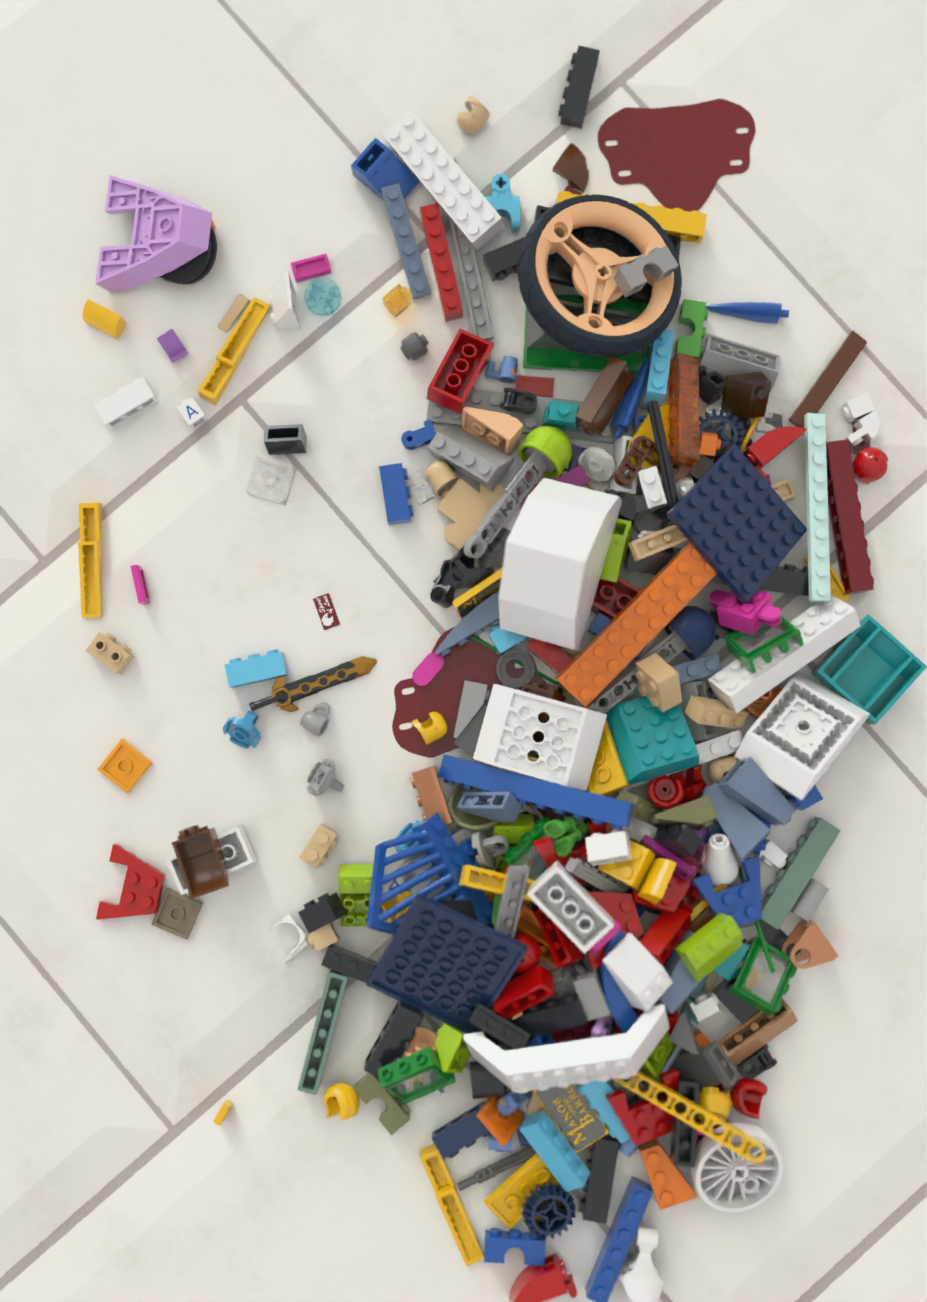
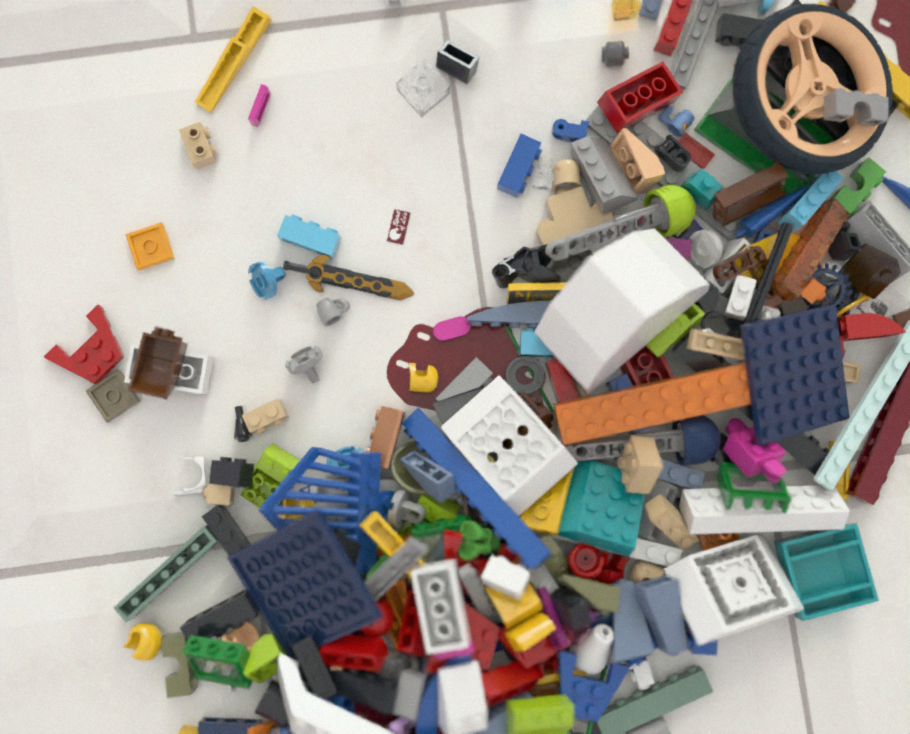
camera: 25 degrees right, 0 degrees up
yellow tile [213,1099,233,1126] -> none
none -> black cone [234,406,253,442]

